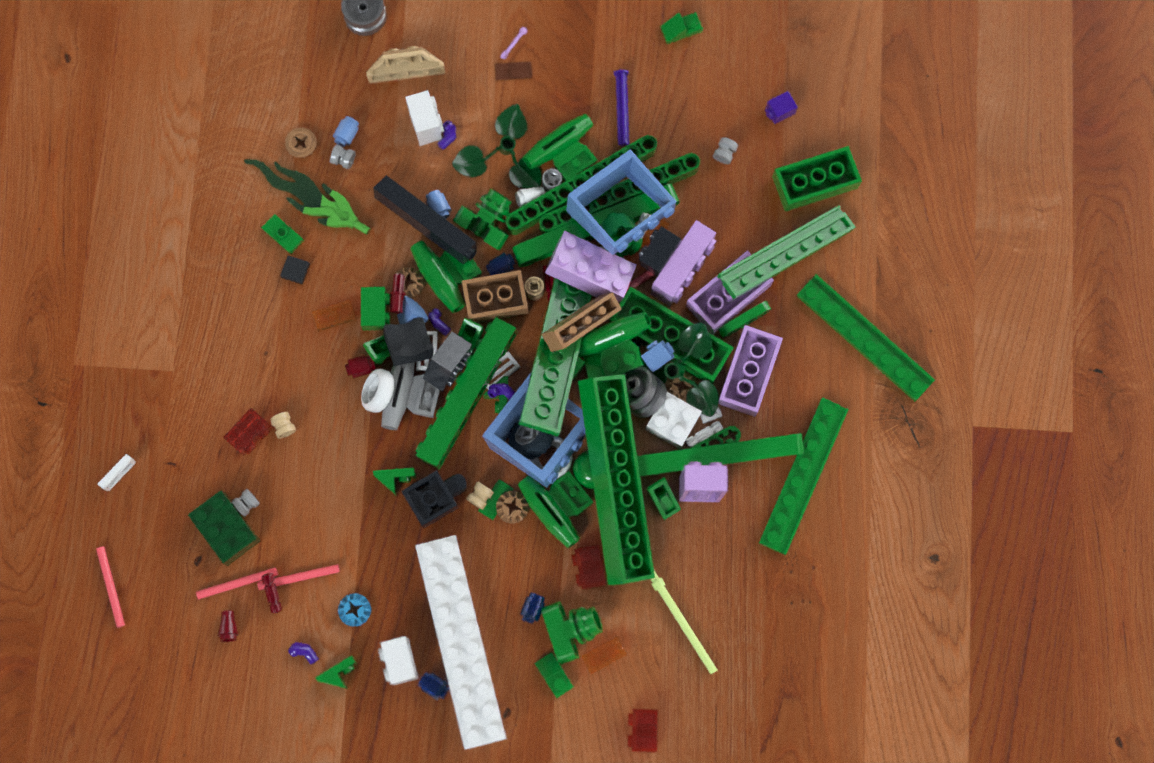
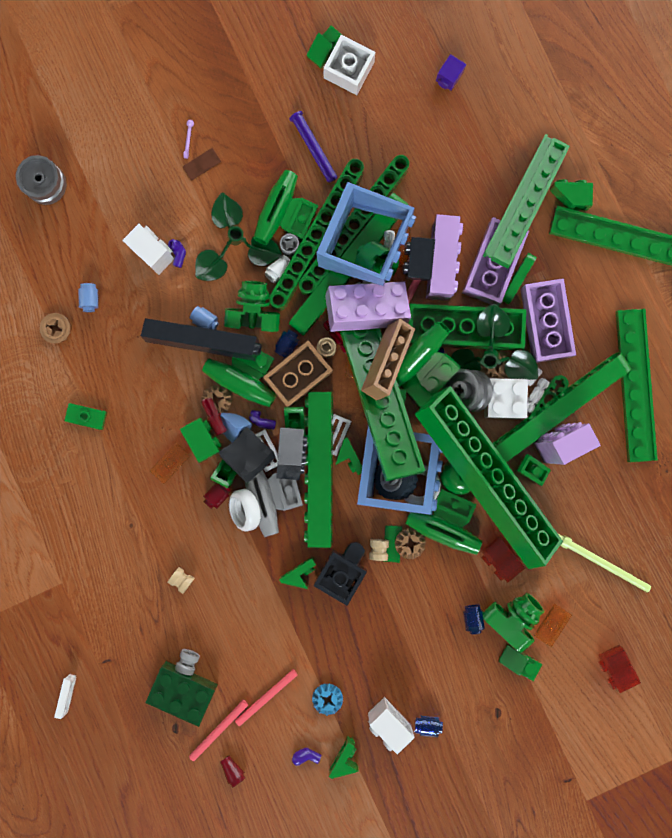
camera: 25 degrees left, 10 degrees up
coral bar [96,547,125,628] -> none
clear red brick [223,408,271,456] -> none
piece [244,159,371,235] -> none
dark red axle [261,573,282,614] -> none
black piece [280,255,310,284] -> none
light grey wheel [330,145,356,169] -> none
tan wedge [366,46,445,83] -> none
white brick [415,535,506,750] -> none
dark purple arm [487,383,516,400] -> none
medium blue brick [641,340,675,372] -> none
light grey wheel [713,137,738,164] -> none
green brick [772,146,862,212] -> none
none -> white brick [323,35,375,95]
none -> green slope [550,179,593,211]

